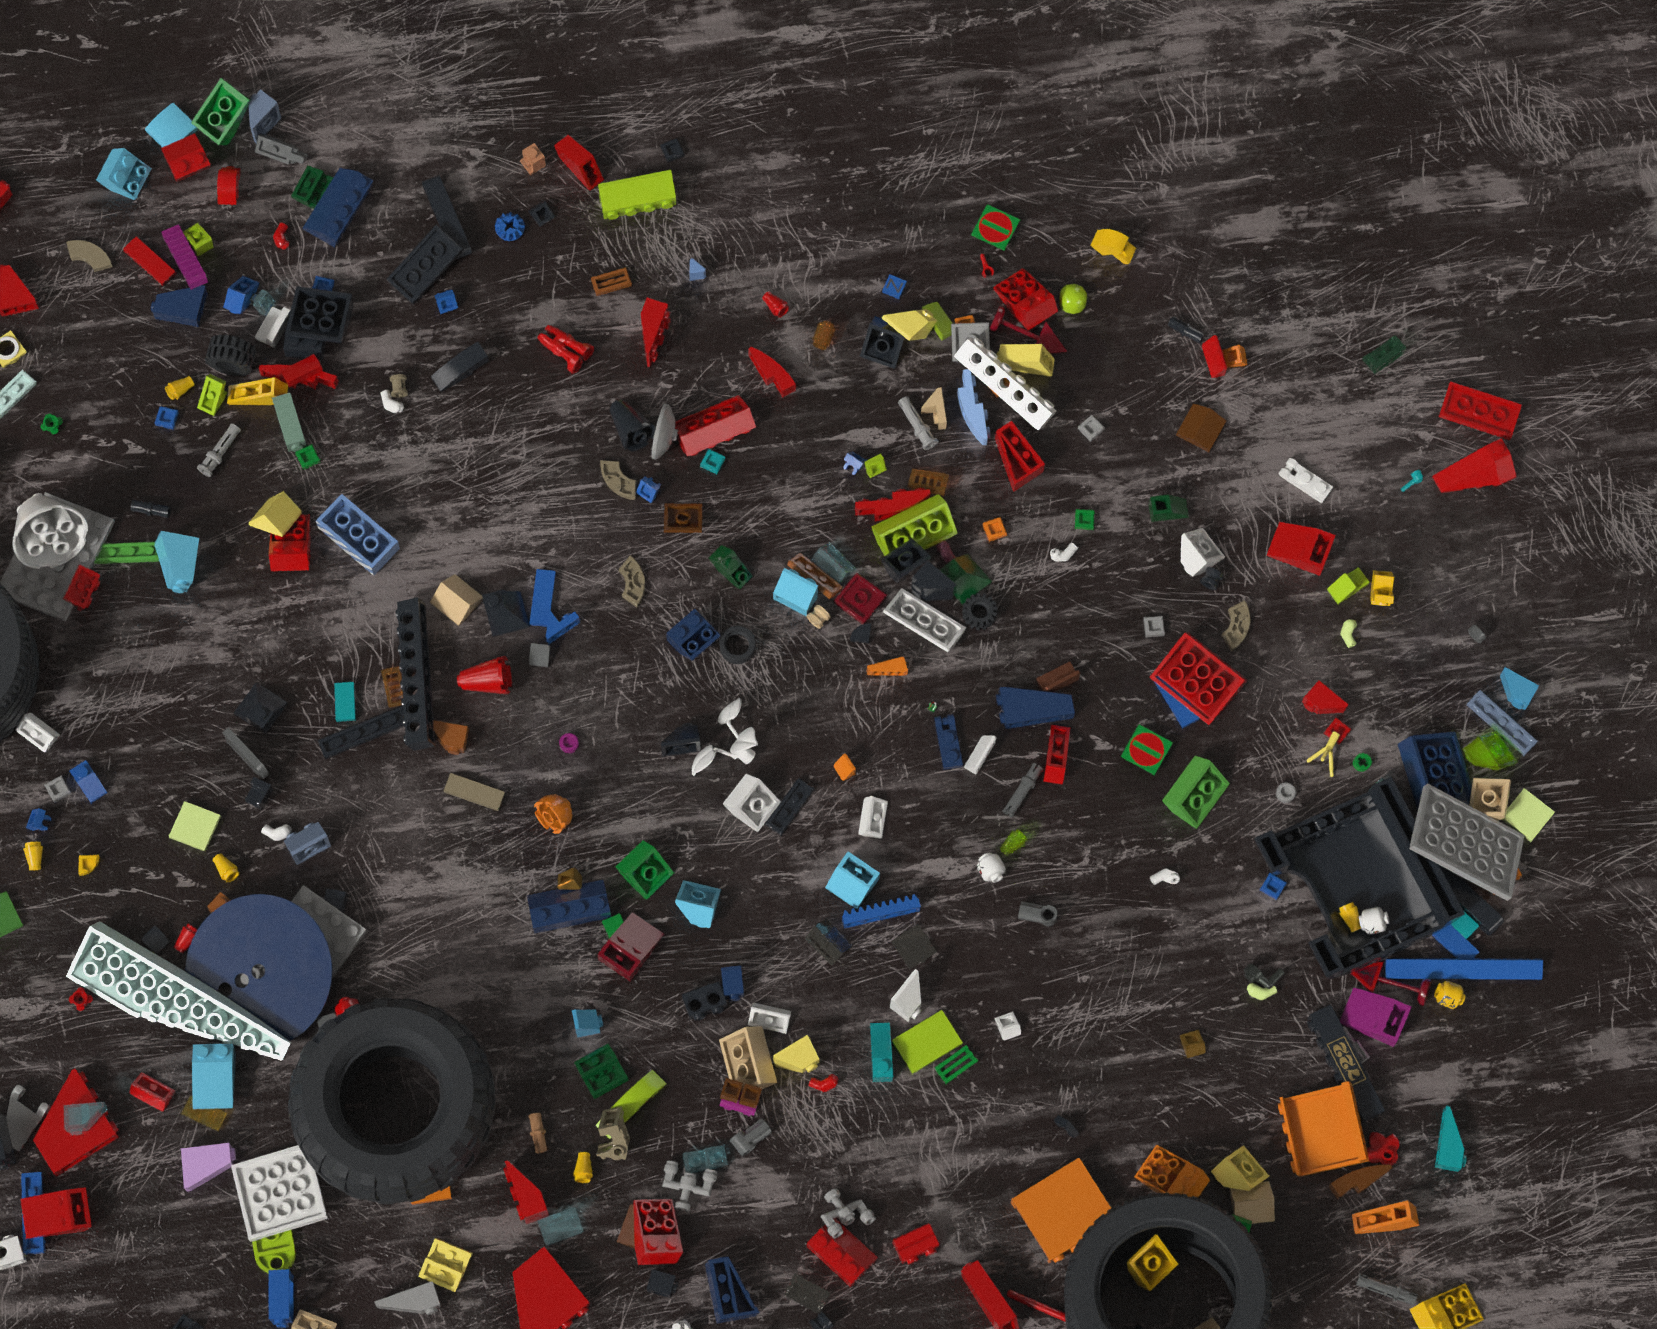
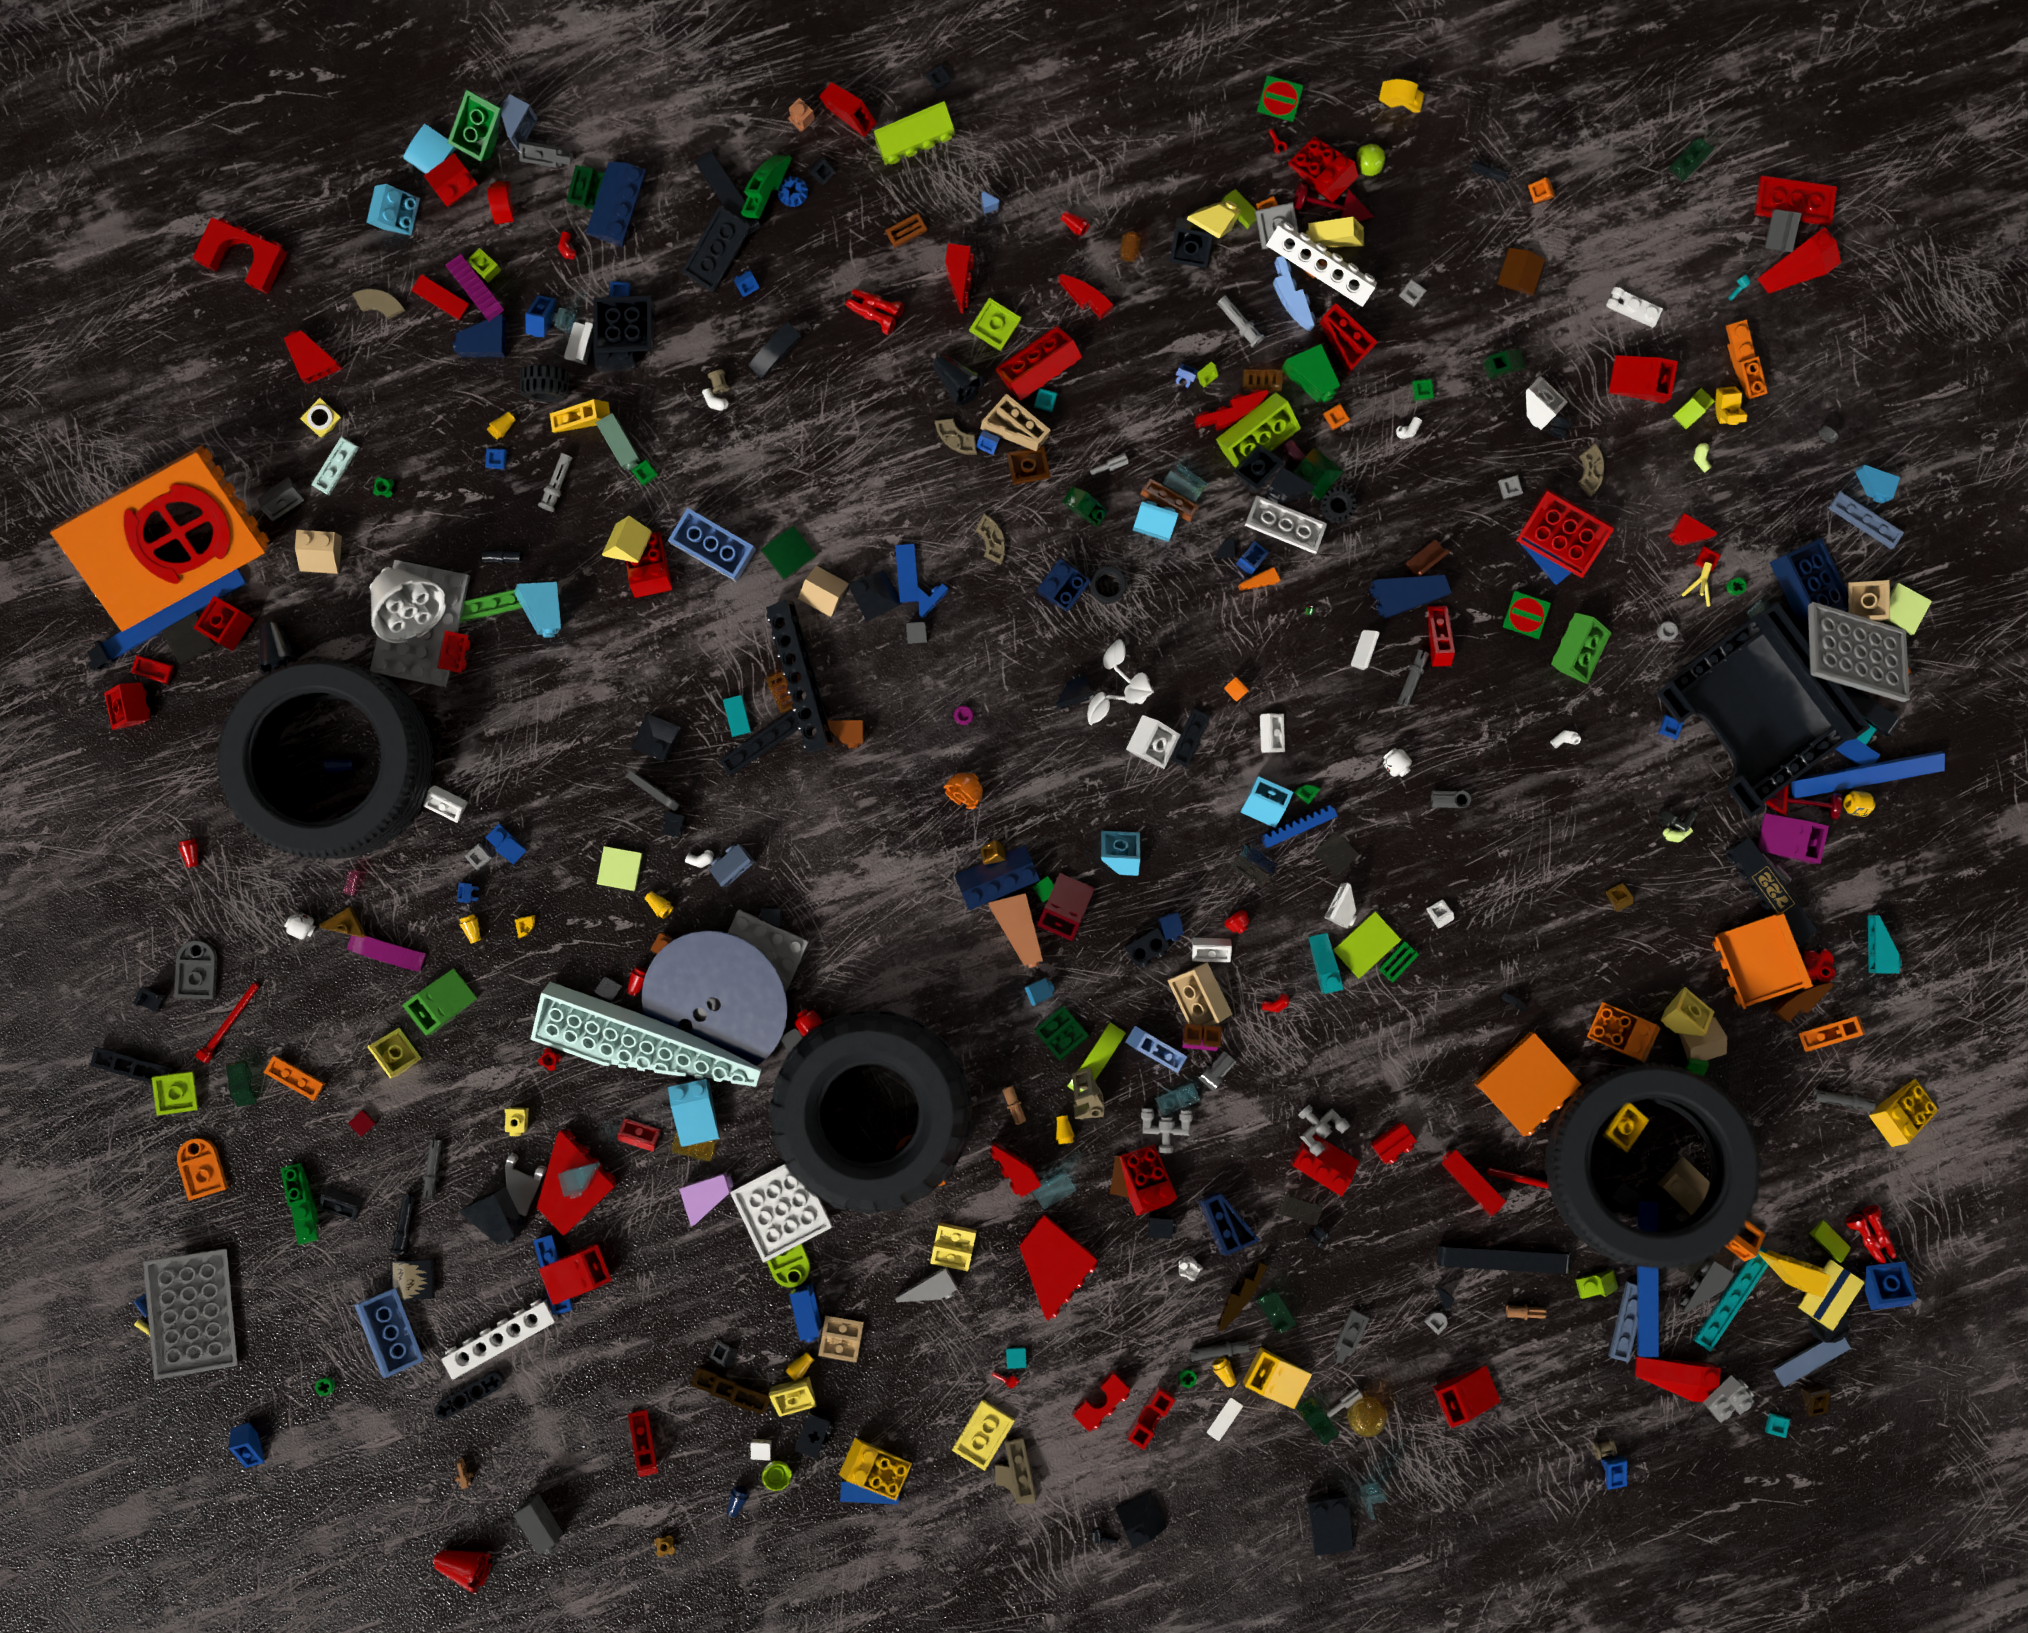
camera: 10 degrees left, 15 degrees up
lime slope [197,374,227,416] -> none
red slope [259,364,338,389] -> none
red slope [280,354,323,387] -> none
dark tan tile [443,773,505,811] -> none
red cone [457,656,512,694] -> none
green slope [615,840,674,900] -> none
light grey dish [652,403,678,460] -> none
light yellow slope [773,1035,819,1073] -> none
tan wheel [806,605,831,629] -> none
dark red tile [833,573,887,624] -> none
blue tile [882,274,907,299] -> none
tan slope [921,388,947,430] -> none
dark blue plate [934,714,963,770] -> none
clear neon green cone [999,828,1028,857] -> none
red slope [1202,335,1227,378] -> none
yellow cone [1339,902,1361,932] -> none
white head [1359,907,1389,934] -> none
clear neon green slope [1462,731,1518,770] -> none
none -> light yellow brick [505,1107,529,1136]
none -> green slope [741,155,792,219]
none -> dark green slope [761,526,816,580]
none -> lime plate [969,298,1022,351]
none -> tan wedge [980,394,1050,451]
none -> nougat slope [988,893,1043,968]
none -> light grey axle [1090,453,1129,475]
none -> medium blue slope [1126,1026,1187,1073]
none -> red cone [1225,910,1250,934]
none -> blue slope [1236,541,1269,576]
none -> green slope [1281,344,1340,403]
none -> green tile [1293,785,1320,804]
none -> orange slope [1726,319,1768,399]
none -> dark grey panel [1765,209,1802,252]

